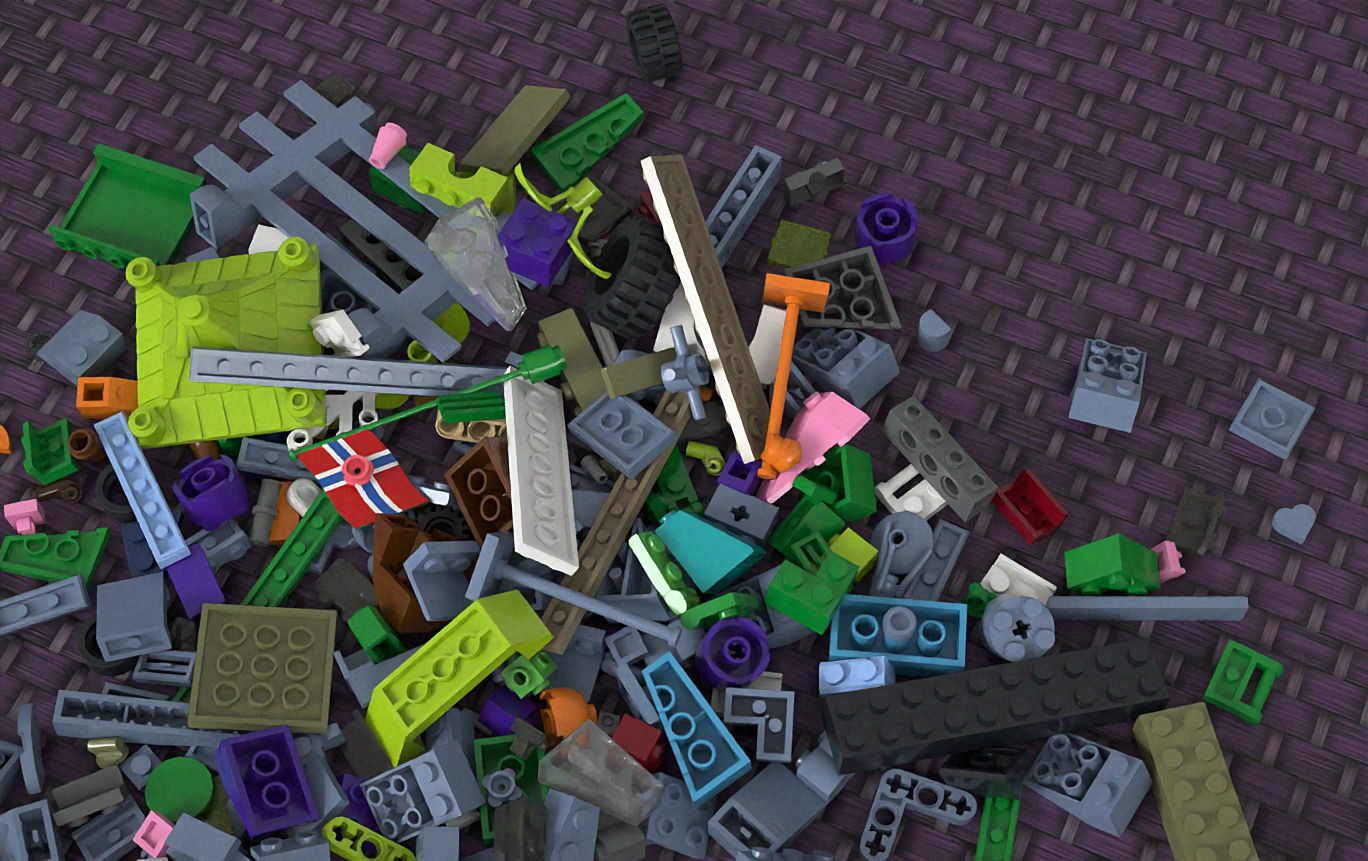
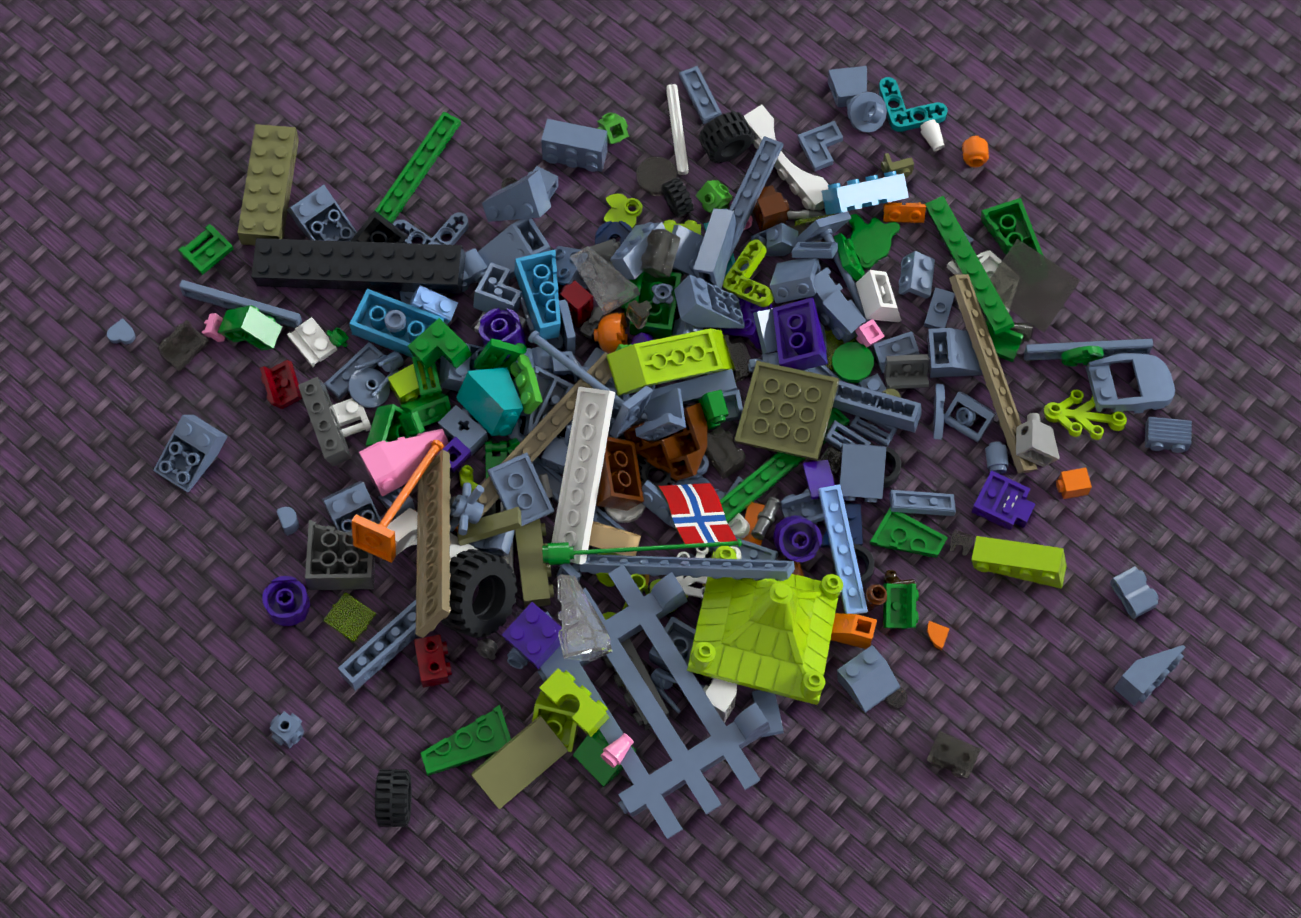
camera: 165 degrees left, 5 degrees up
bright pink tile [4,499,46,535] -> none
green panel [48,143,207,269] -> none
clear smoke plate [294,72,356,127] -> none
white plate [308,310,370,357] -> none
coral plate [342,455,374,485] -> none
green tile [437,391,506,424] -> none
lime plant [514,163,612,279] -> none
clear smoke tile [551,173,632,248] -> none
orange arm [761,433,802,473] -> none
dark grey piece [784,158,846,209] -> none
sand blue brick [978,593,1055,662] -> none
sand blue plate [1229,378,1315,460] -> none
none -> sand blue brick [269,711,304,749]

